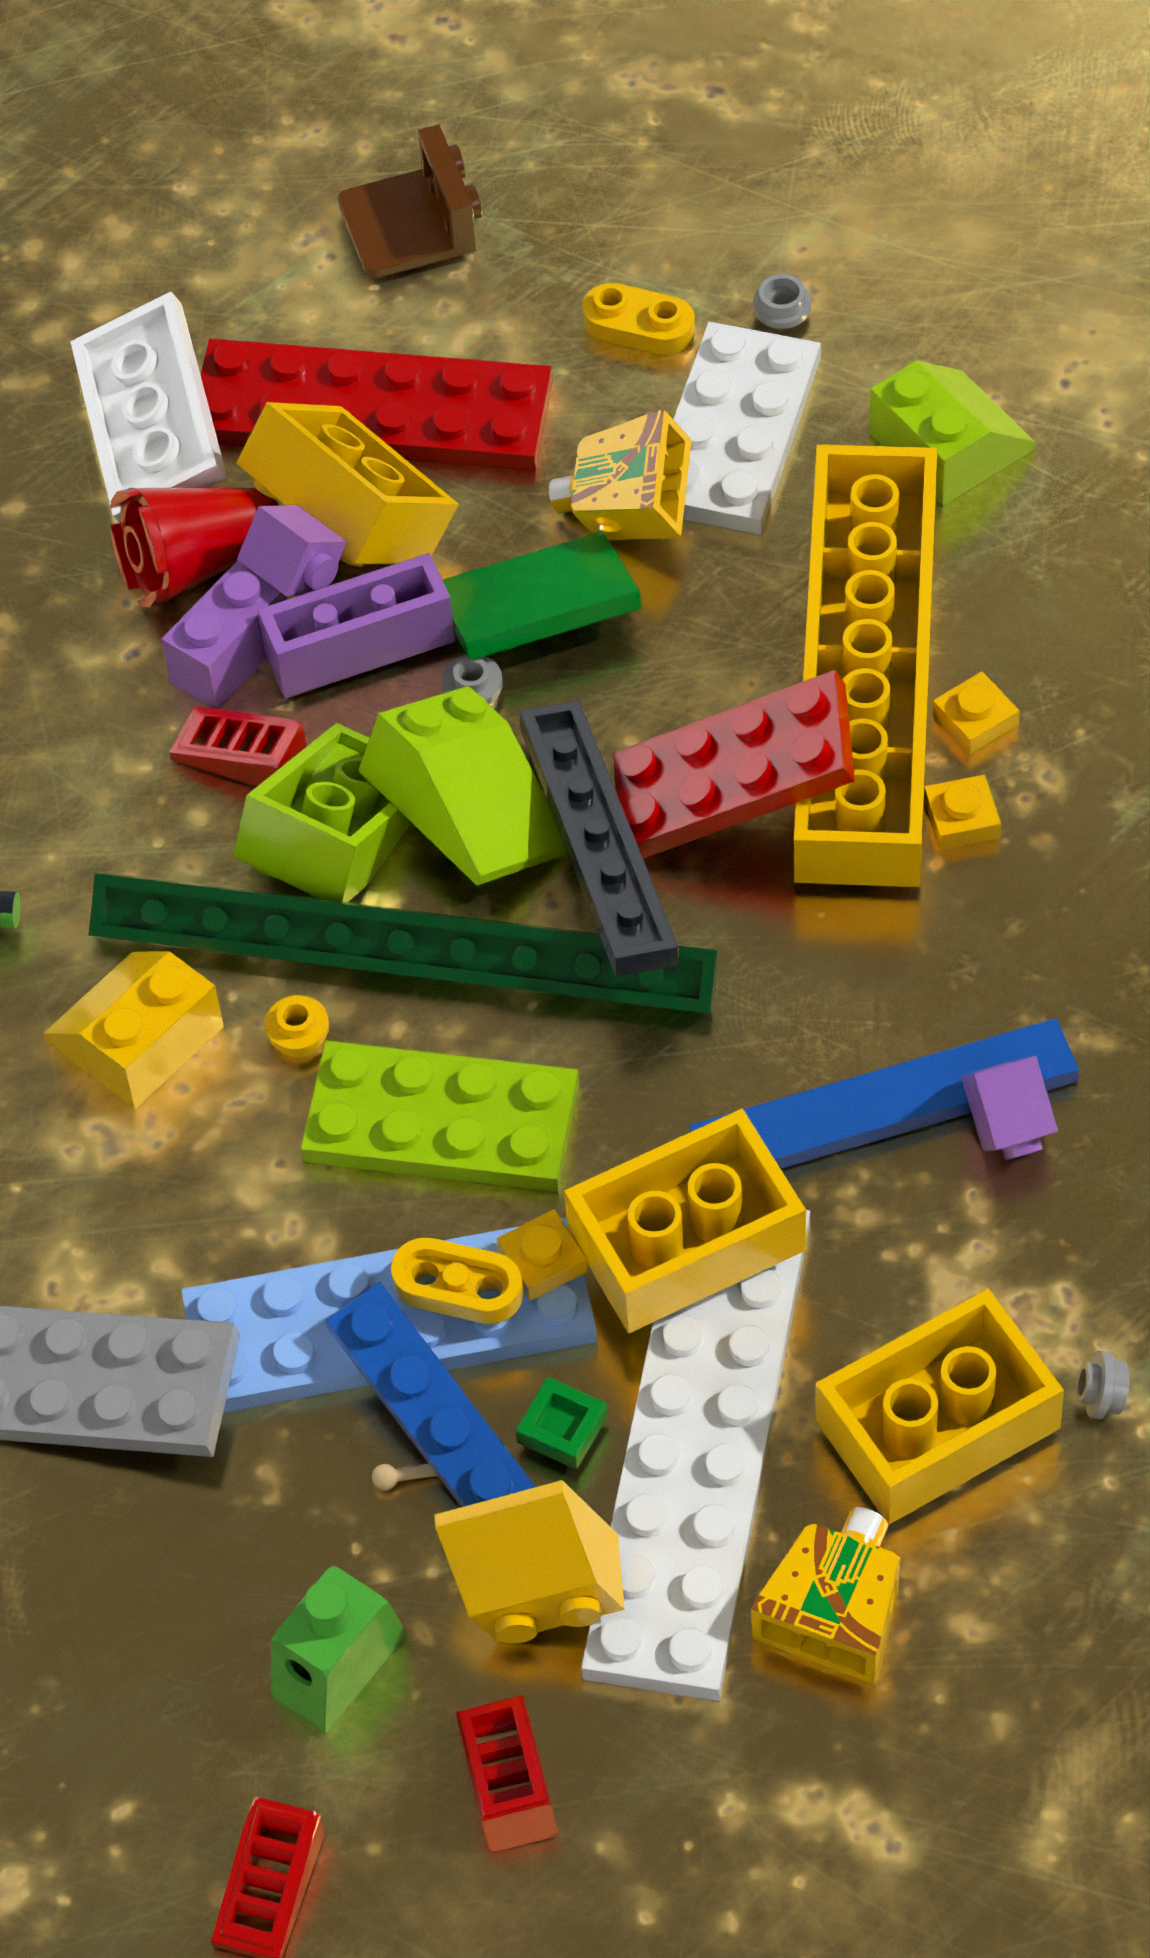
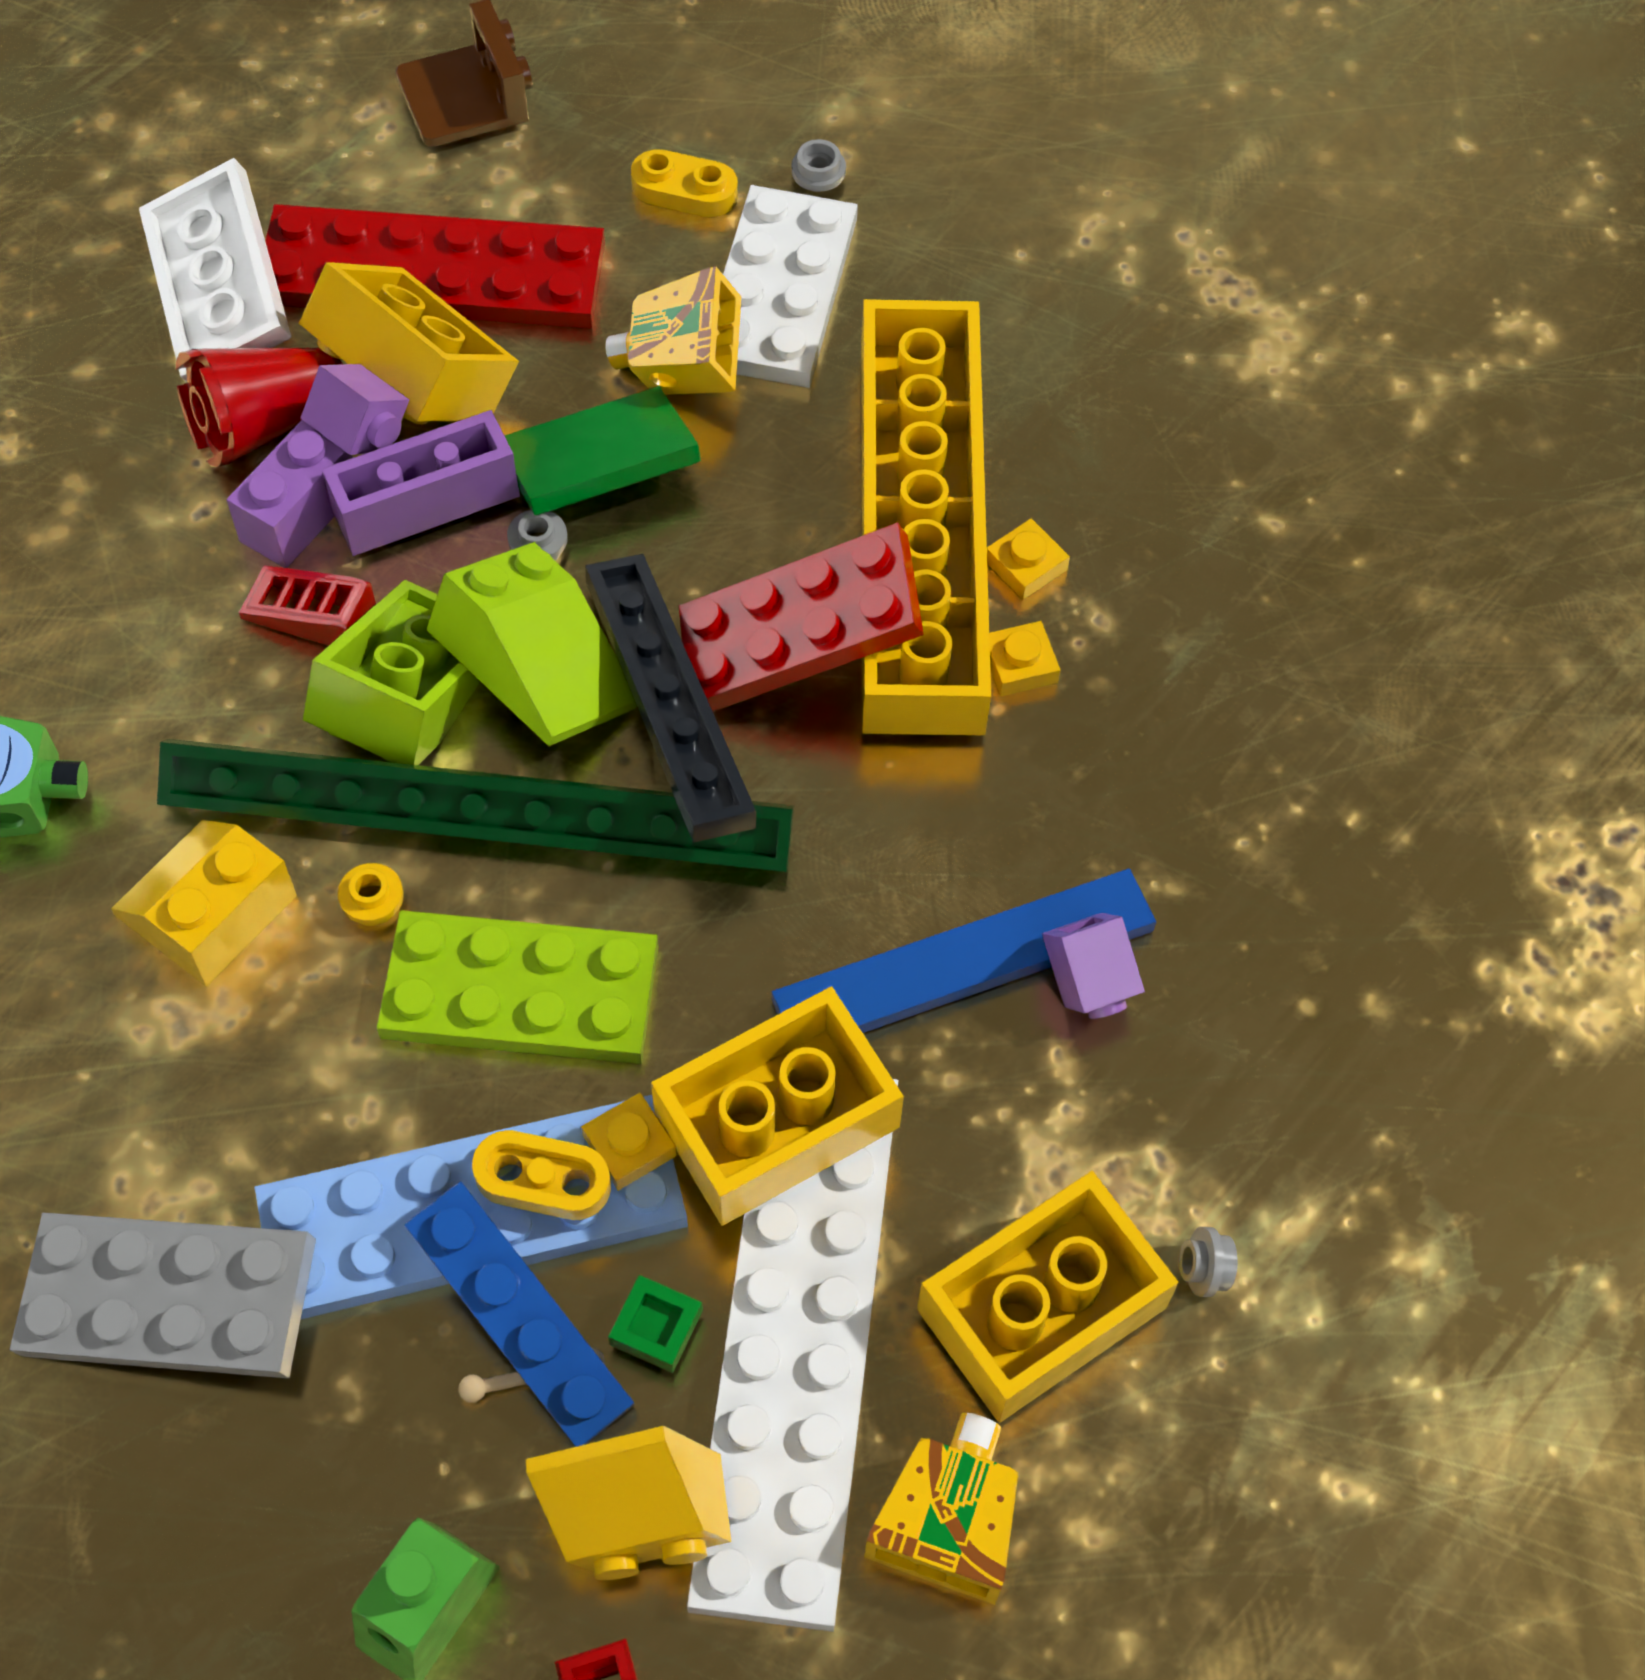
camera: 10 degrees left, 5 degrees up
lime slope [869,360,1036,506] -> none

